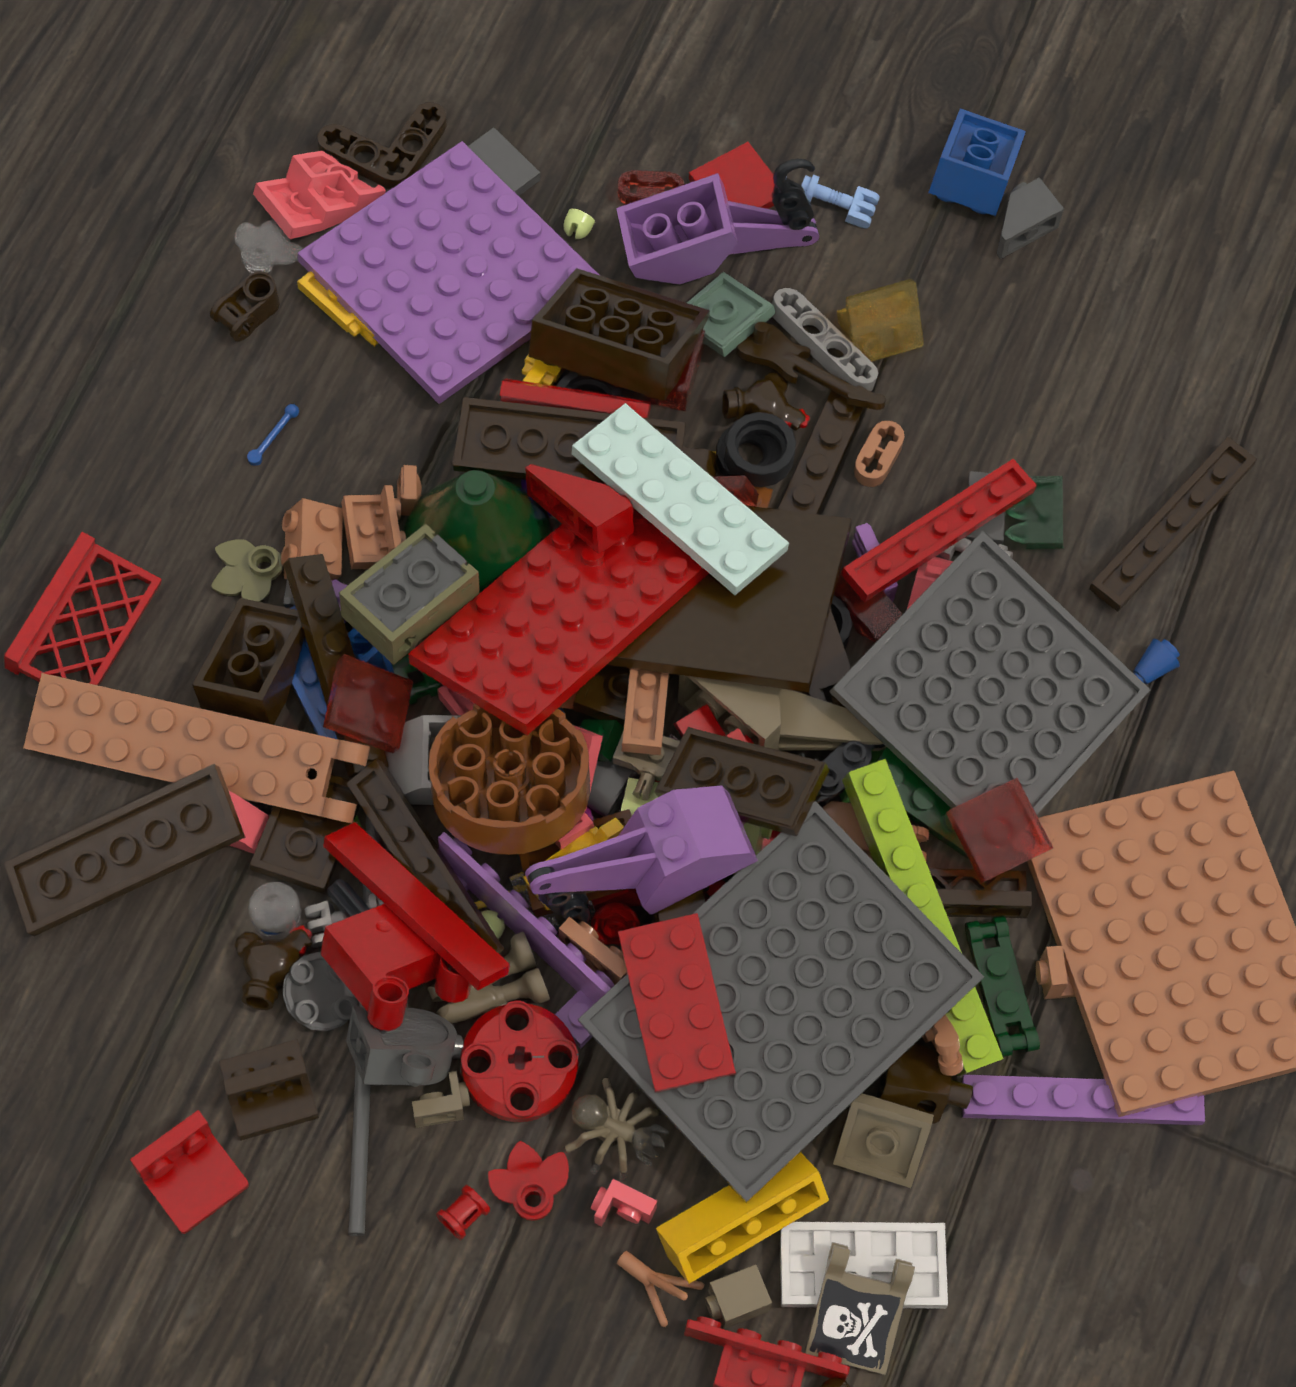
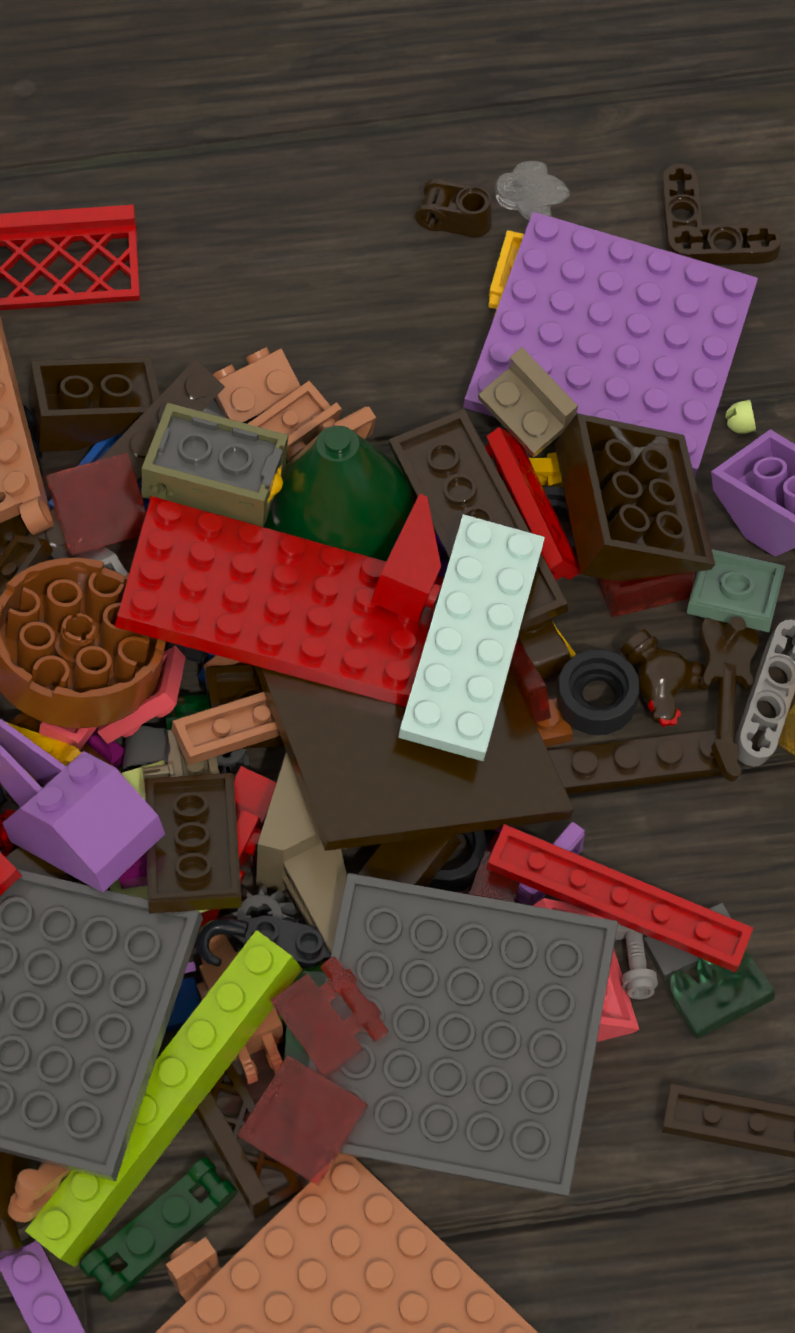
camera: 65 degrees right, 5 degrees down
olive plate [212,539,283,602] -> none
blue hinge [247,404,299,466] -> none
coral slope [253,151,386,239] -> none
dark grey tile [467,127,540,196] -> none
nougat beam [854,421,905,487] -> none
blue cone [1133,639,1180,684] -> none
none -> clear red plate [270,957,389,1078]
none -> dark tan bracket [478,347,578,458]

